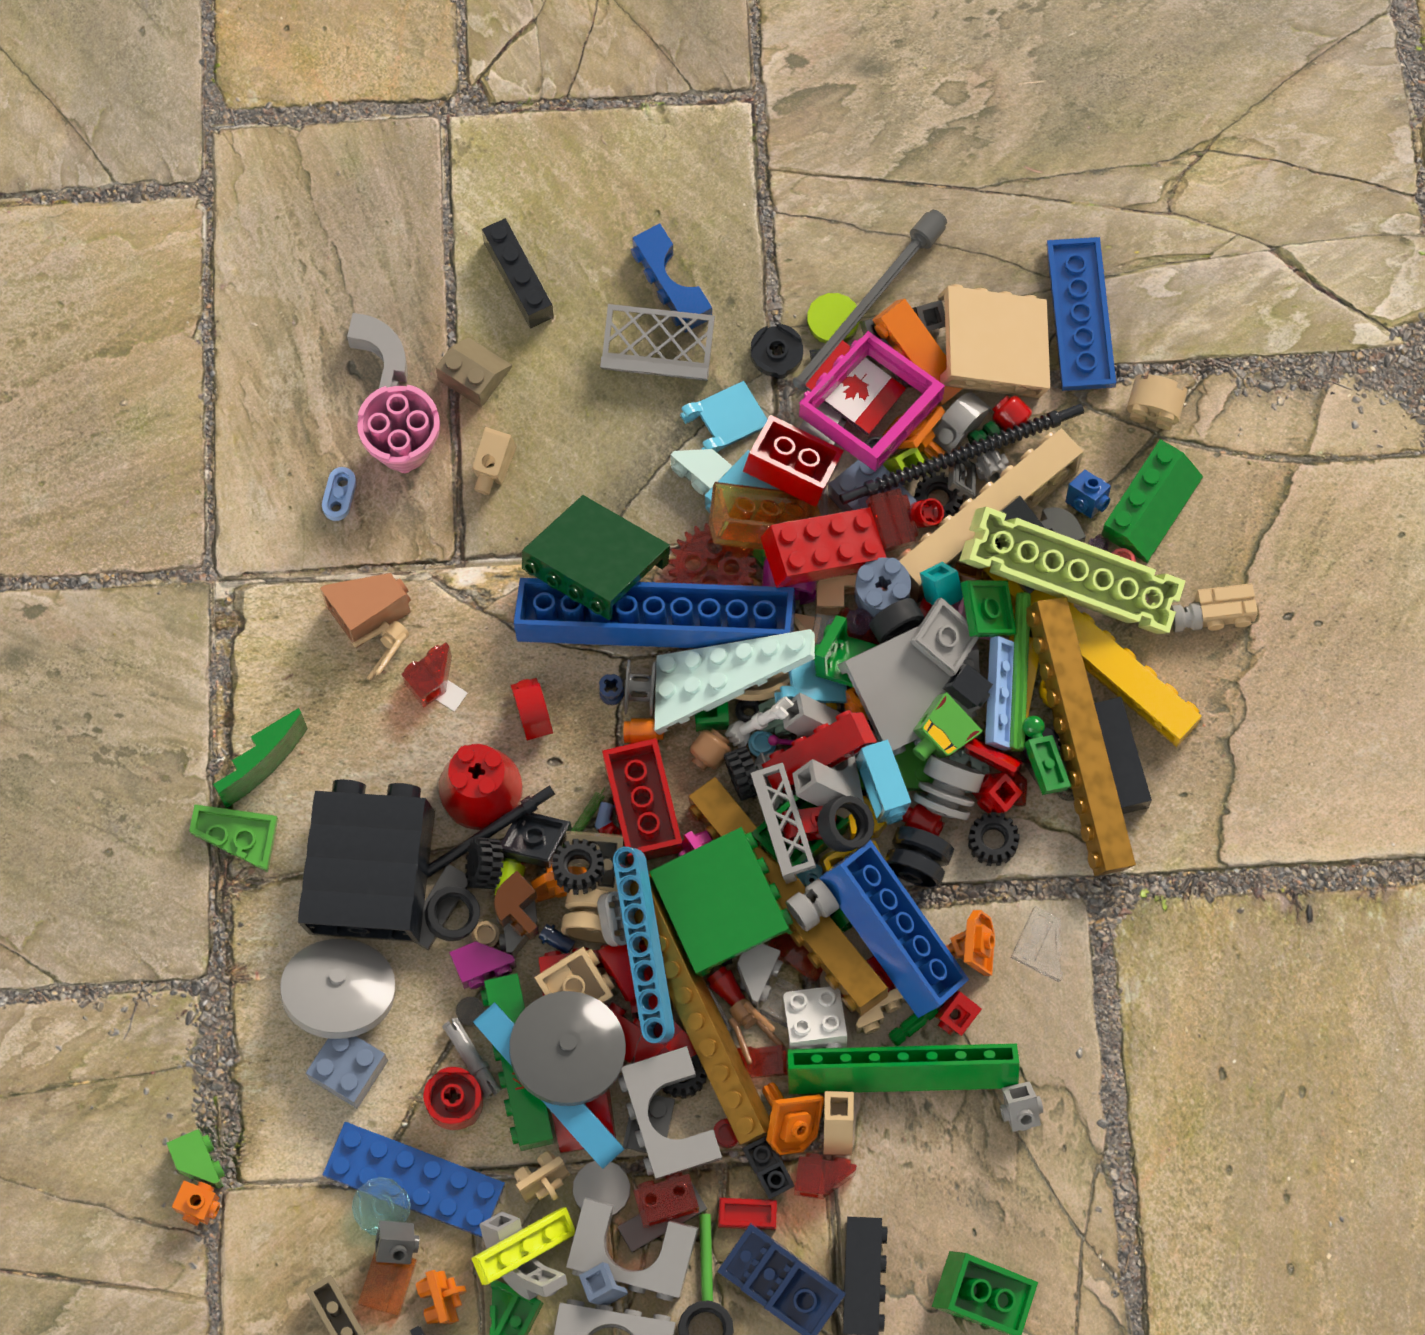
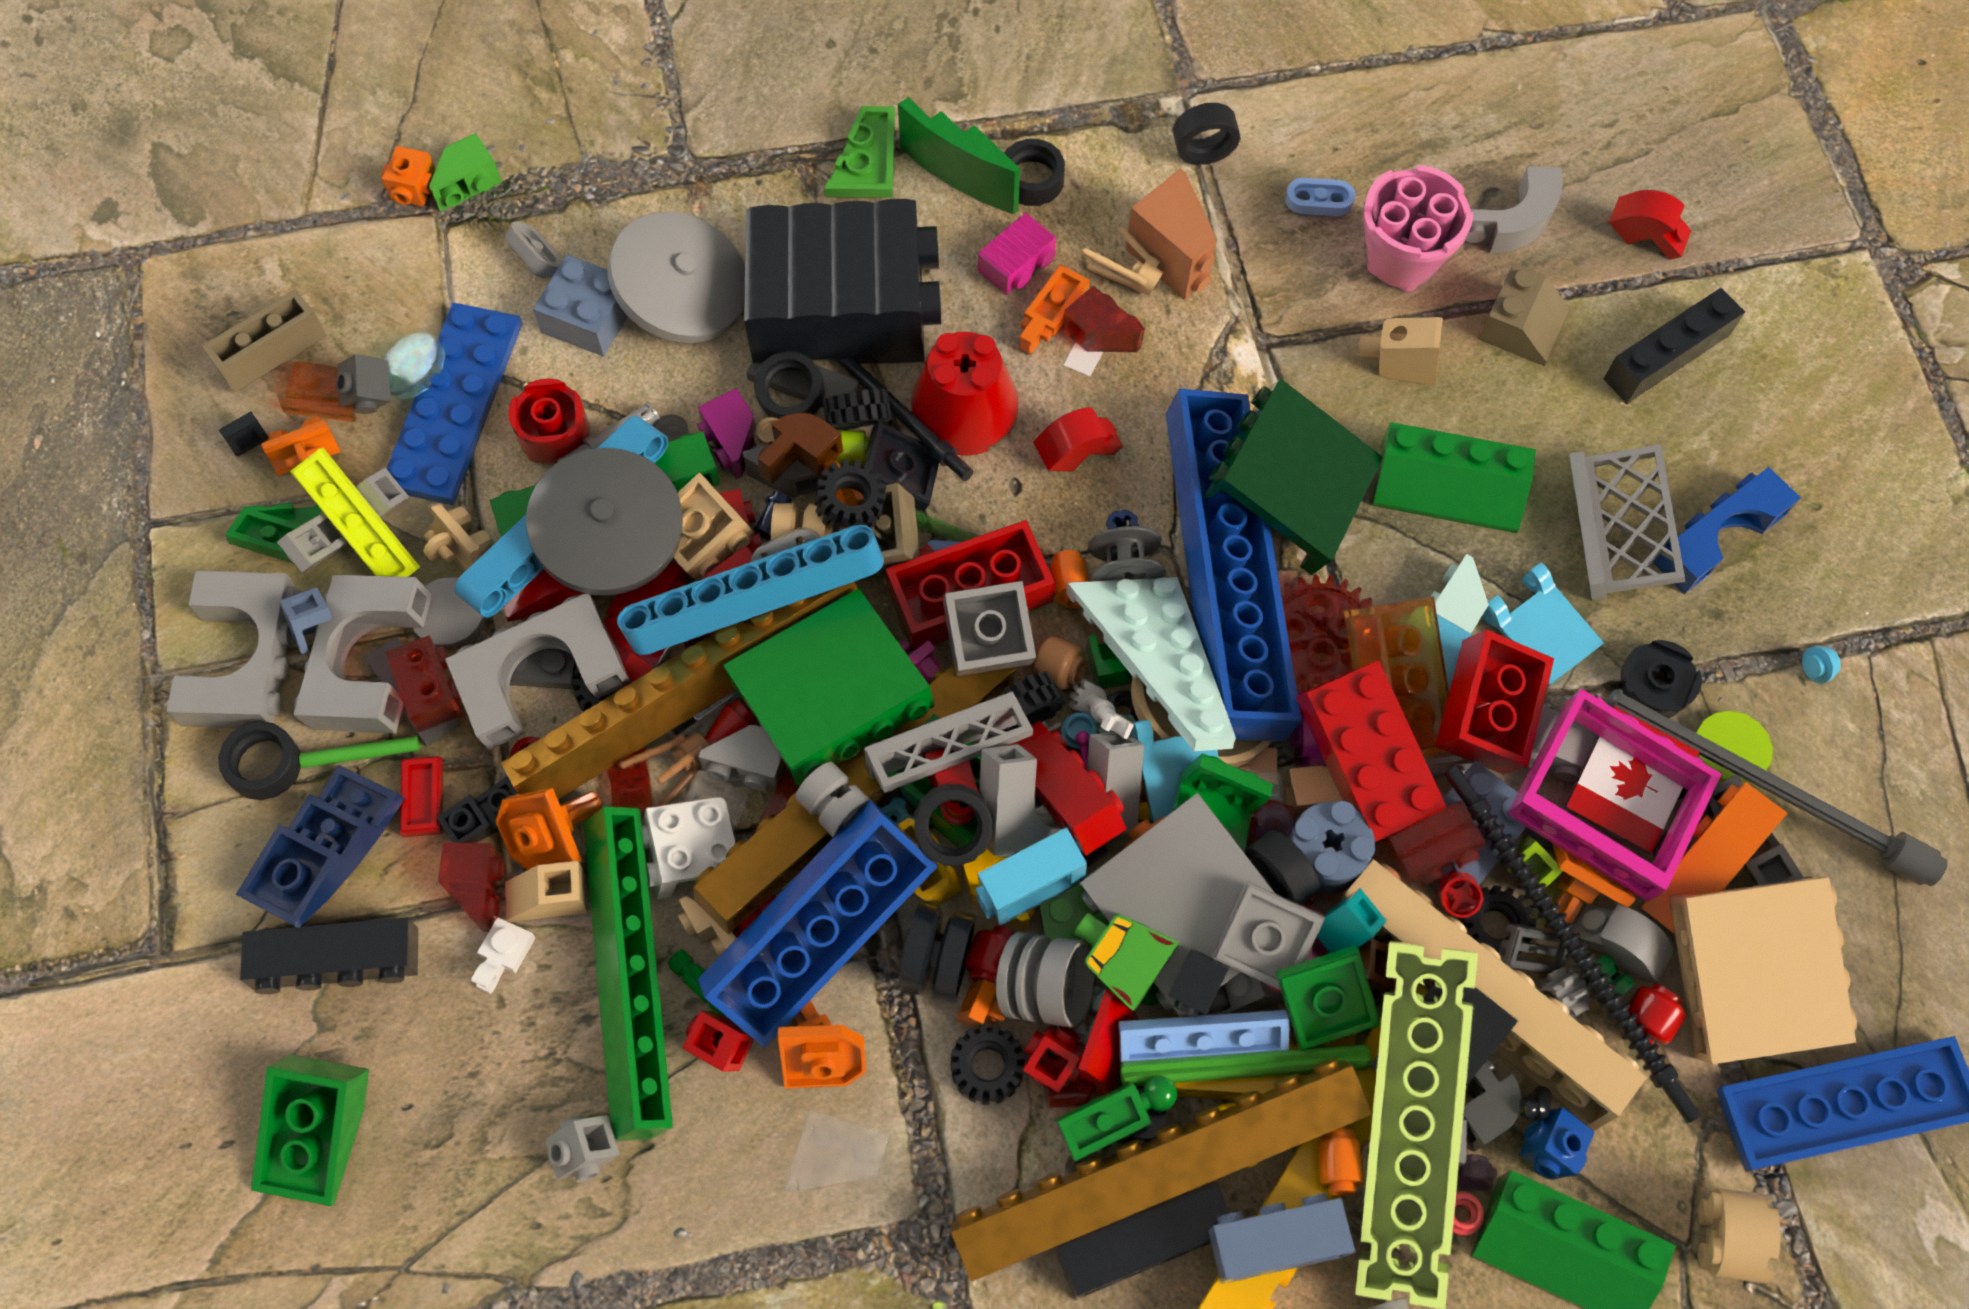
camera: 80 degrees right, 5 degrees down
none -> white plate [471,917,536,994]
none -> light grey plate [505,221,562,278]
none -> light grey brick [943,581,1036,677]
none -> orange tile [956,979,1005,1027]
none -> dark pink brick [977,213,1056,295]
none -> black tyre [1004,138,1065,206]
none -> orange hinge [1019,264,1090,355]
none -> black tyre [1172,103,1241,165]
none -> sand blue brick [1208,1193,1356,1284]
none -> orange brick [1317,1128,1364,1196]
none -> green slope [1372,422,1536,533]
none -> black arm [1520,1086,1553,1122]
none -> red brick [1609,190,1691,260]
none -> medium azure plate [1802,645,1841,684]

